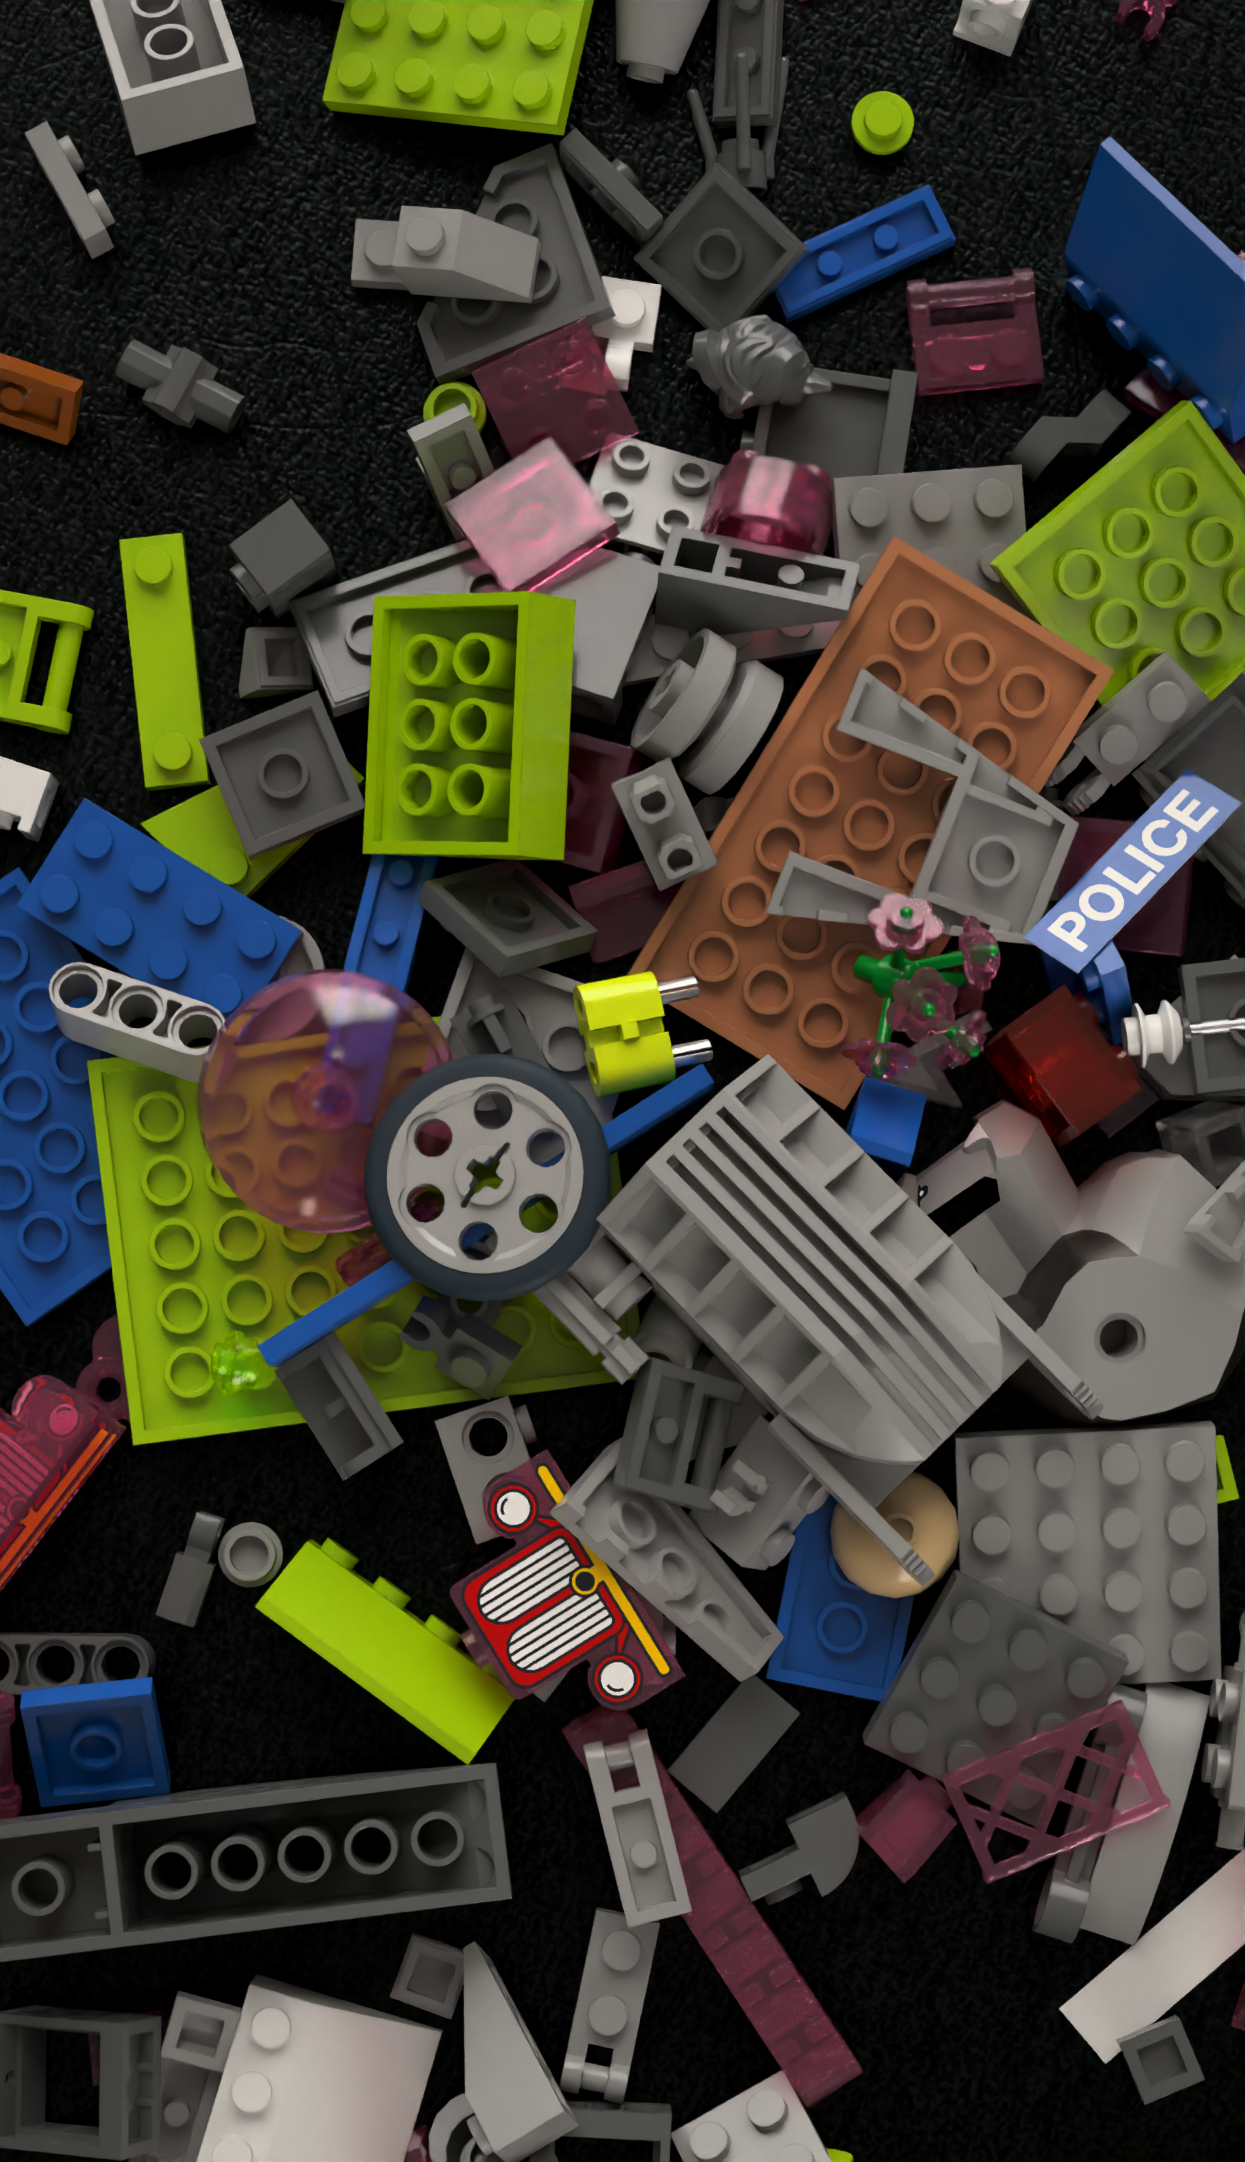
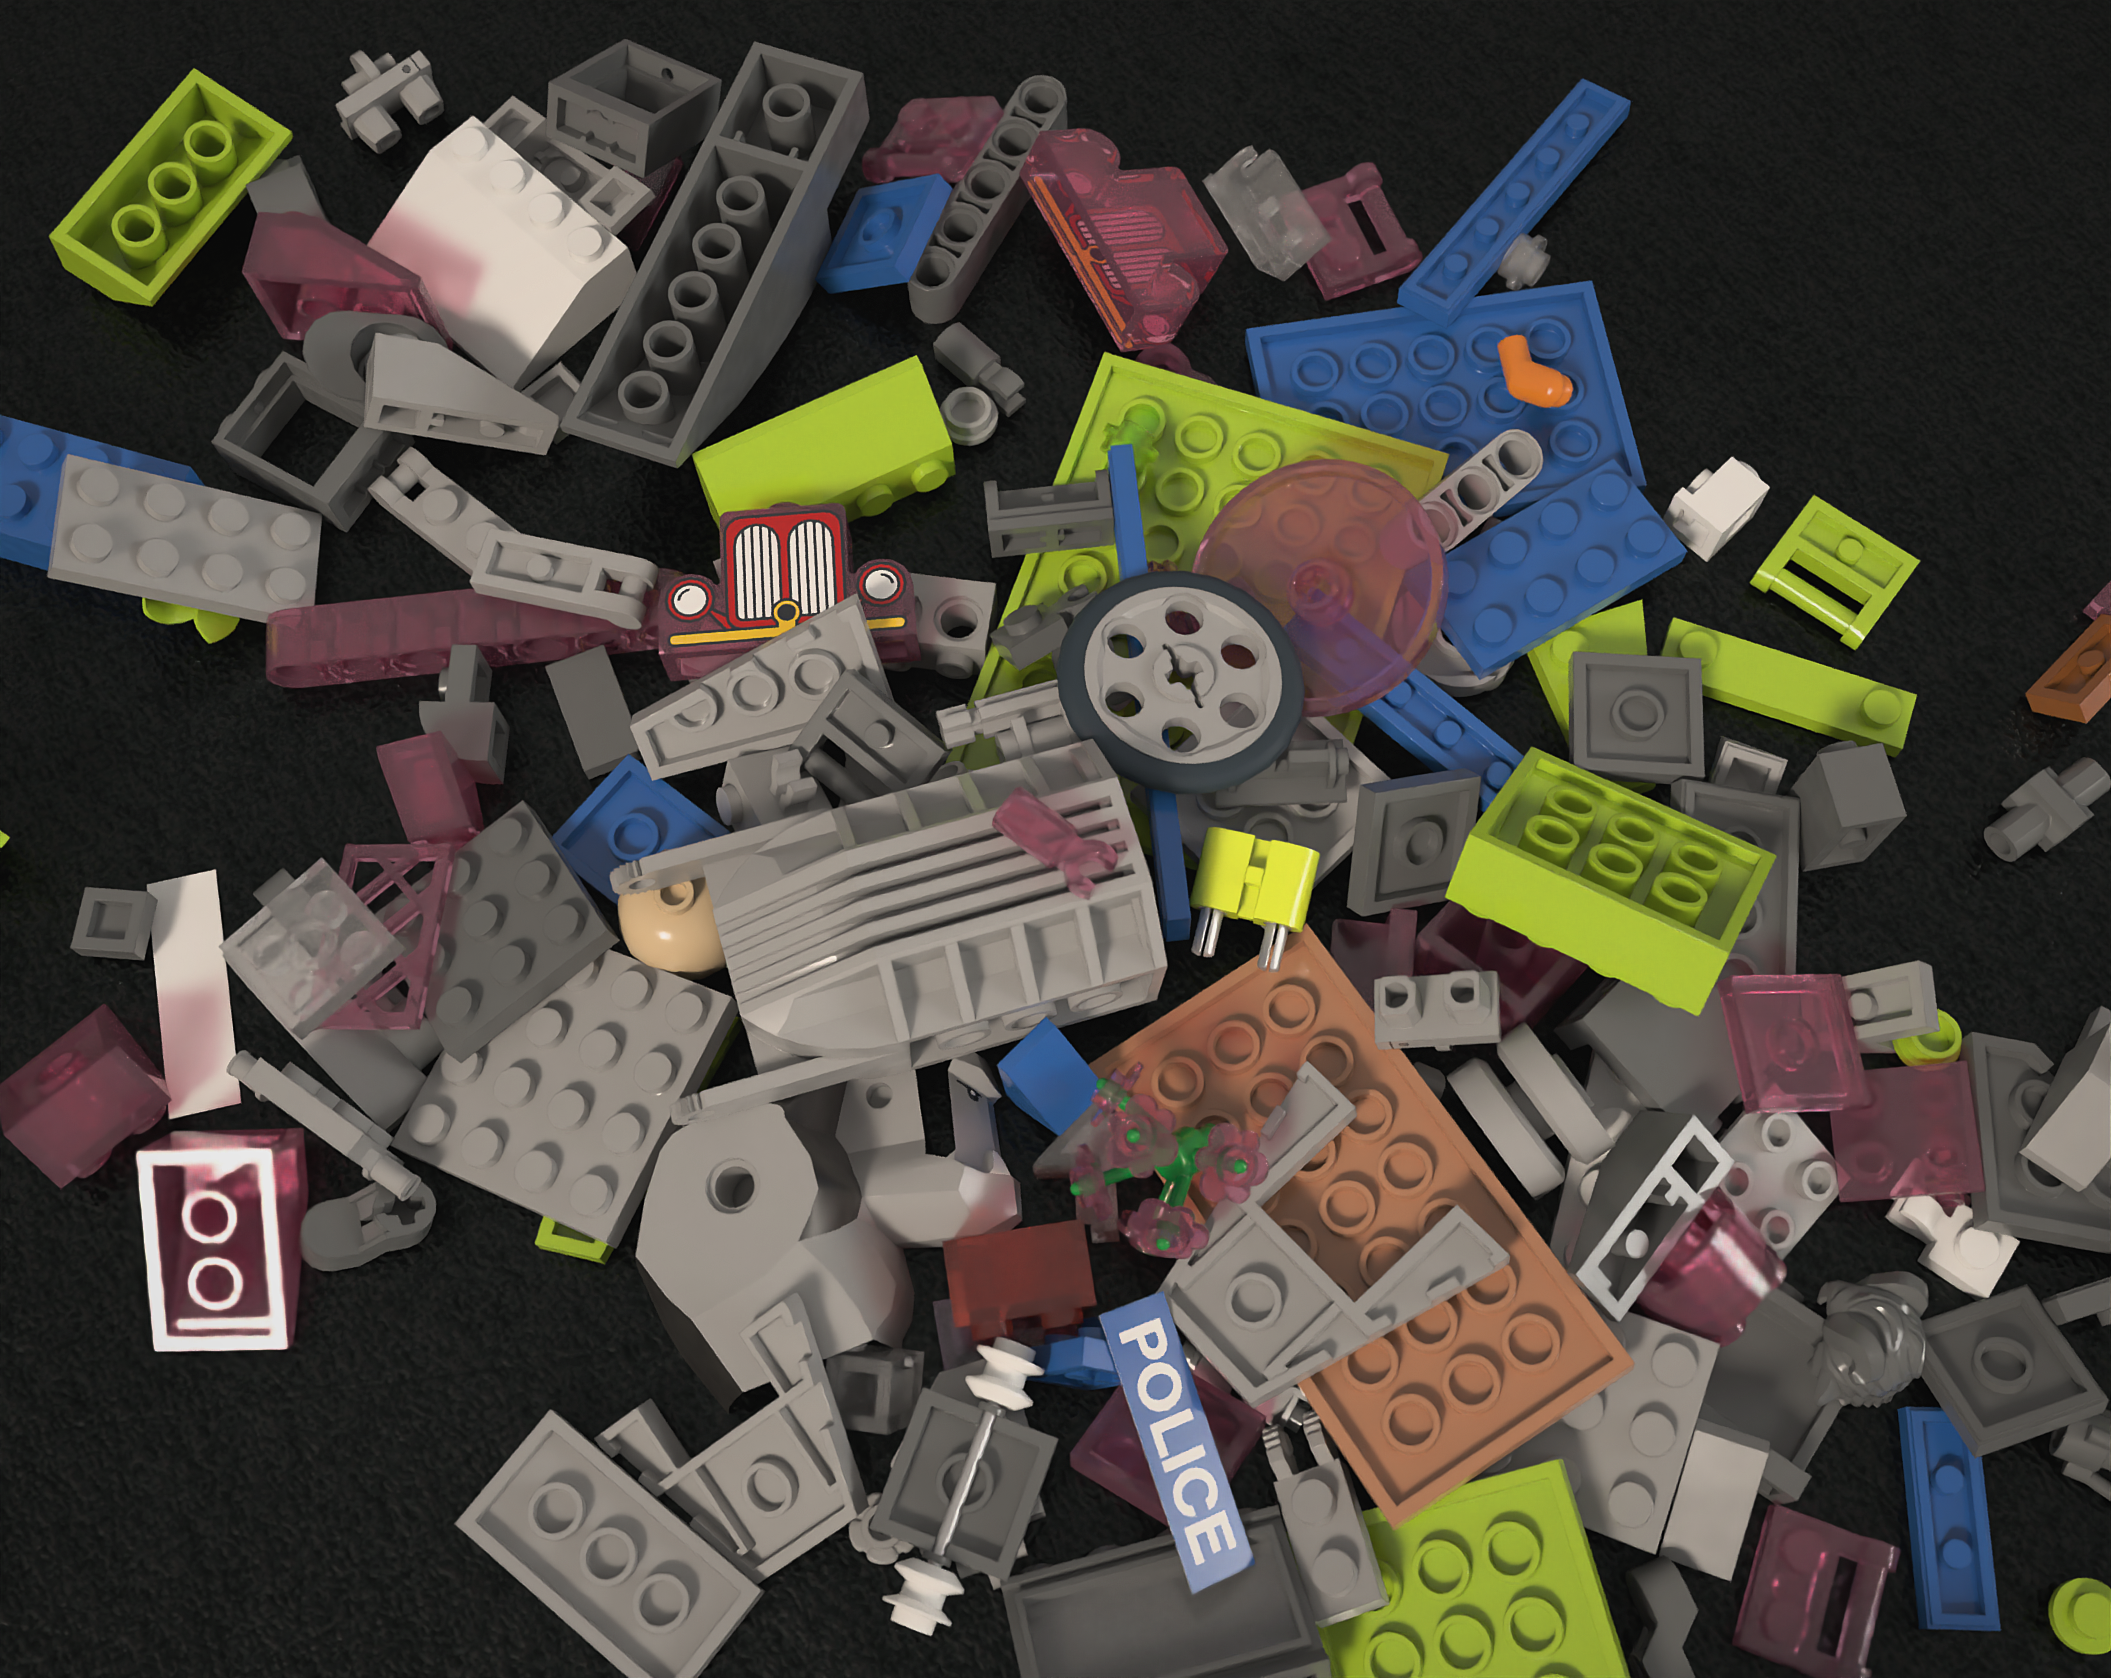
camera: 120 degrees right, 15 degrees down
none -> clear plate [219,858,406,1040]
none -> clear pink bar [991,786,1118,900]
none -> light grey tile [1659,1418,1770,1581]

